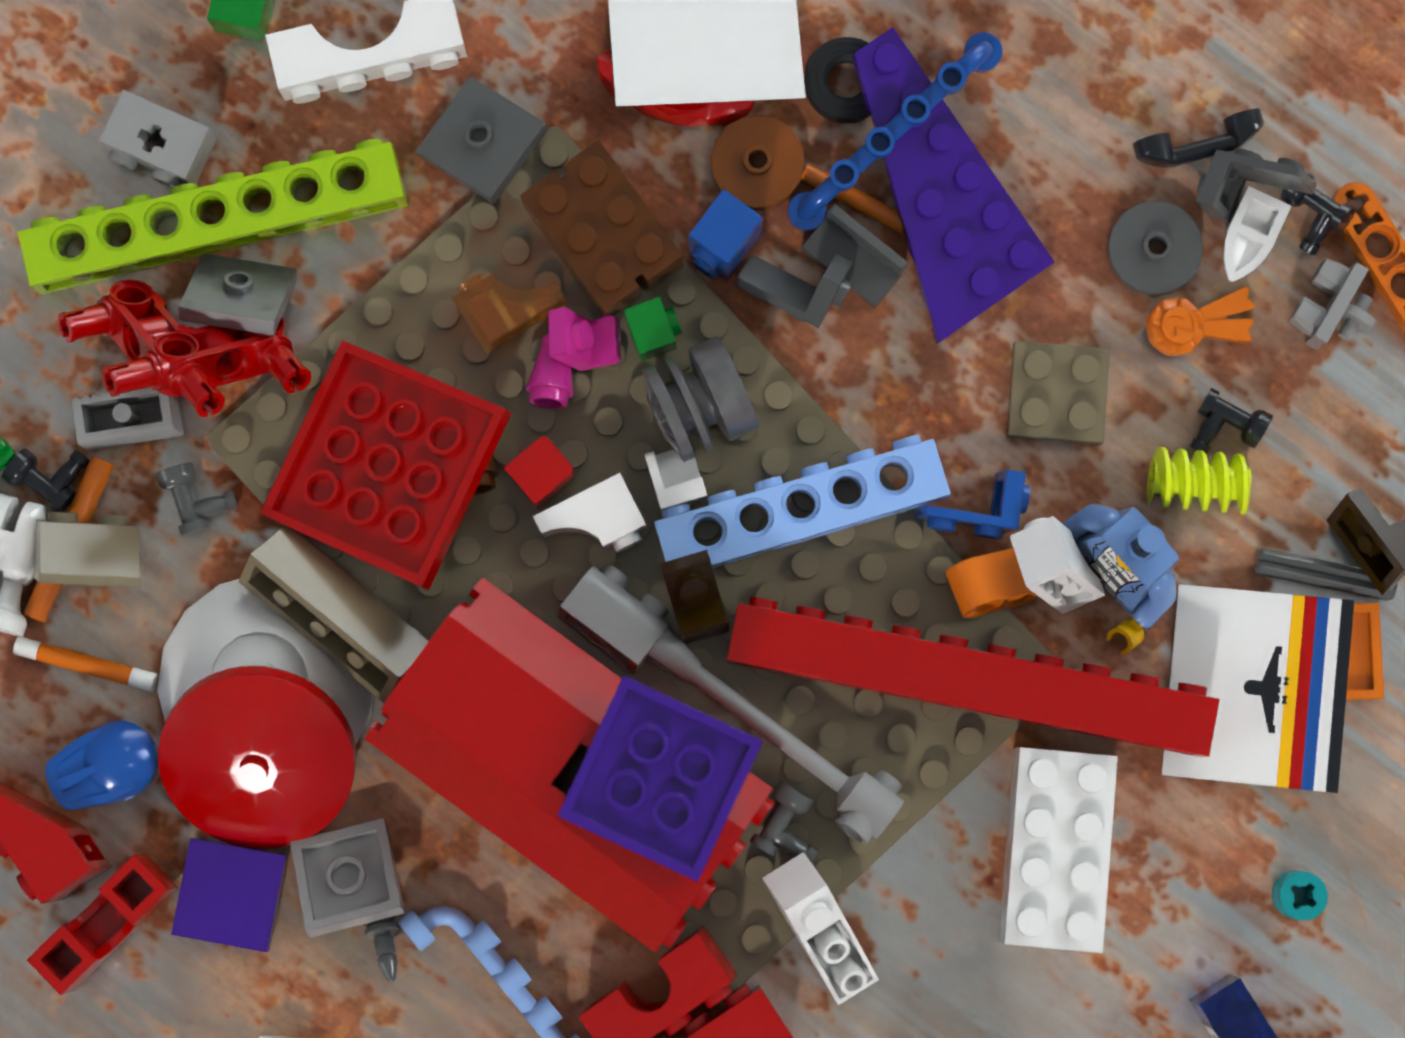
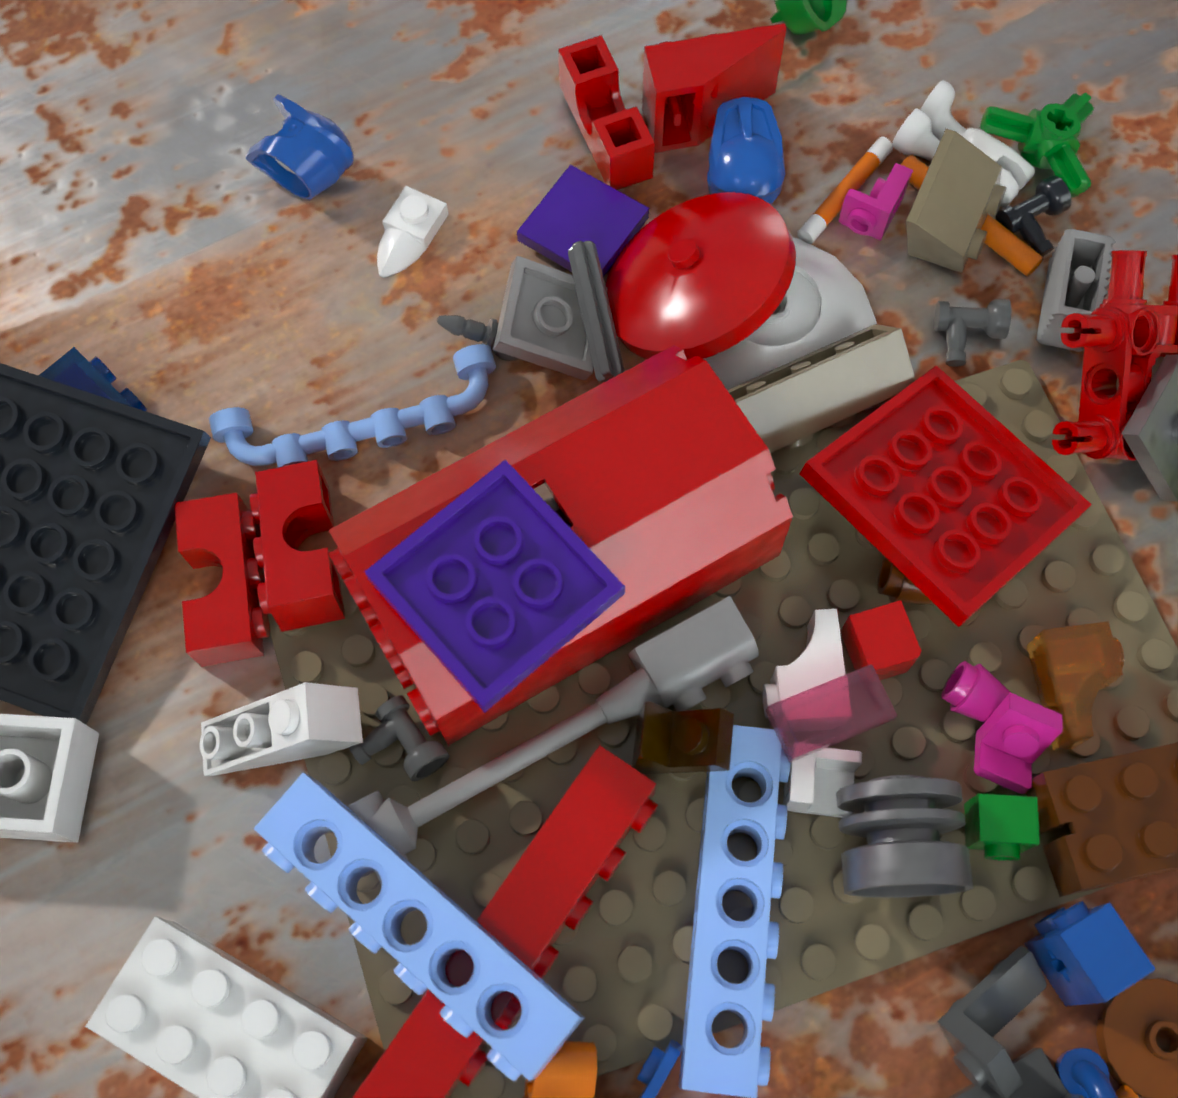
camera: 115 degrees right, 15 degrees down
none -> light blue brick [254,772,584,1081]
none -> dark grey axle [568,241,625,383]
none -> clear pink tile [765,664,897,763]
none -> dark pink bracket [839,163,913,241]

